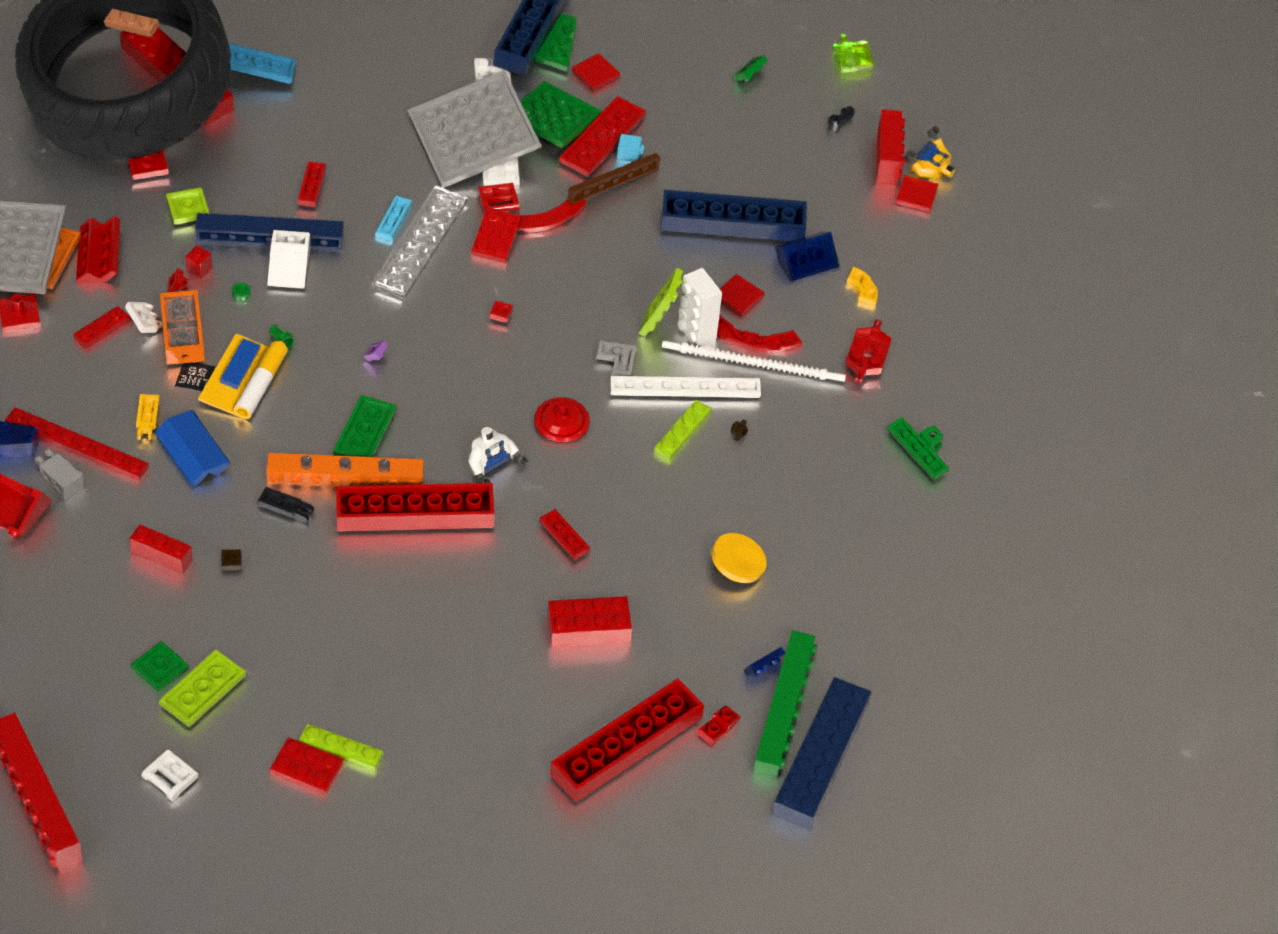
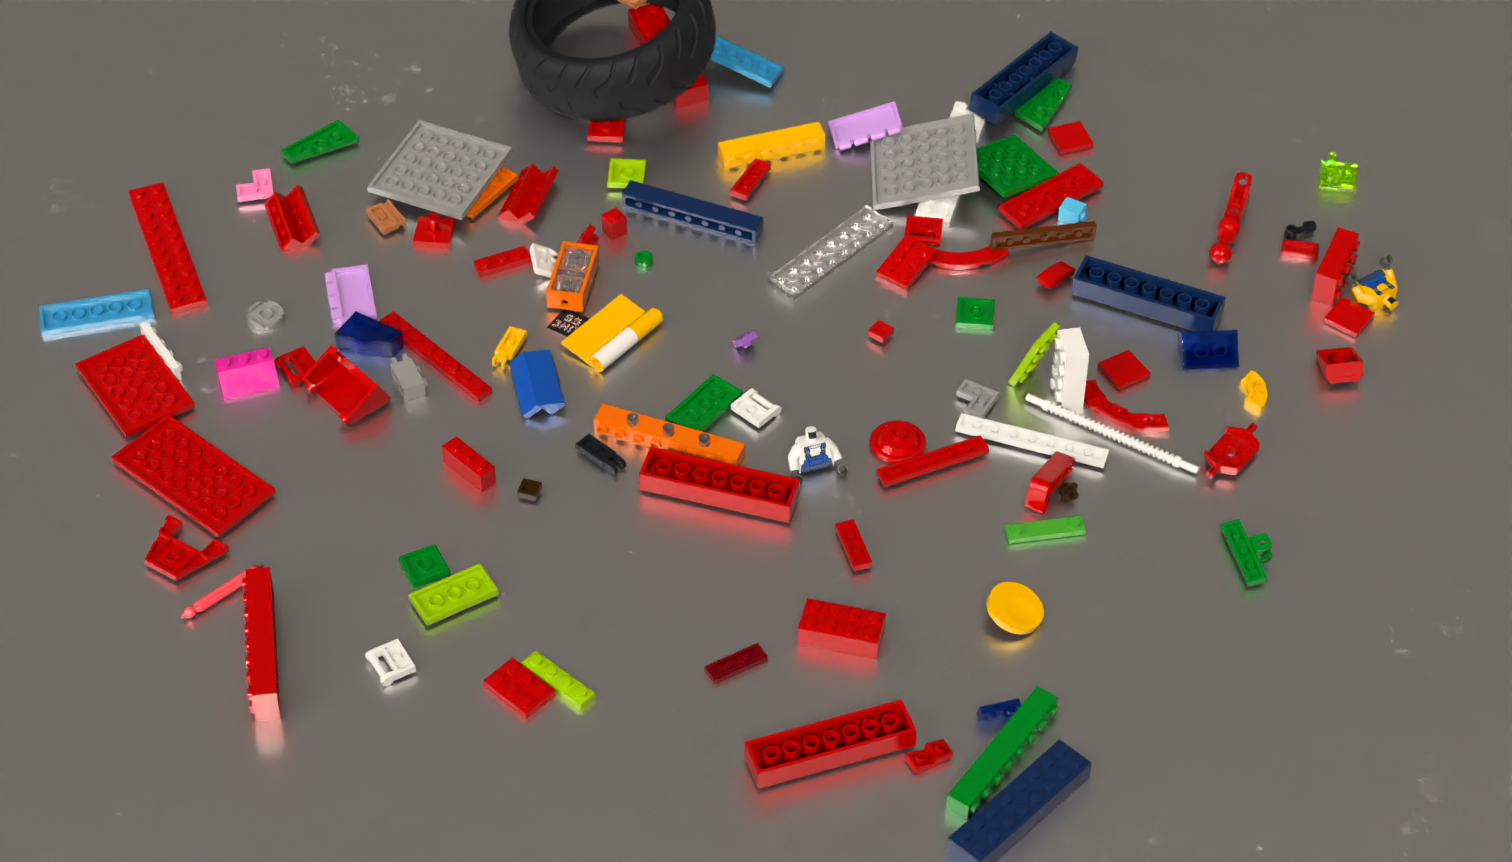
camera: 25 degrees right, 5 degrees down
blue tile [220,338,261,390] -> none
white slope [268,230,311,289] -> none
green cone [269,325,294,348] -> none
medium azure tile [375,196,412,242] -> none
lime plate [654,400,712,460] -> none
green plate [733,55,768,81] -> none
none -> dark red tile [705,643,768,685]
none -> yellow brick [718,122,825,169]
none -> white plate [731,388,782,428]
none -> lavender hinge [828,101,903,151]
none -> red plate [876,435,989,488]
none -> green tile [955,297,995,330]
none -> bright green plate [1004,516,1086,544]
none -> red beam [1024,451,1075,514]
none -> red slope [1036,261,1075,289]
none -> red piece [1209,172,1252,265]
none -> red tile [1281,239,1319,260]
none -> red slope [1316,347,1363,385]

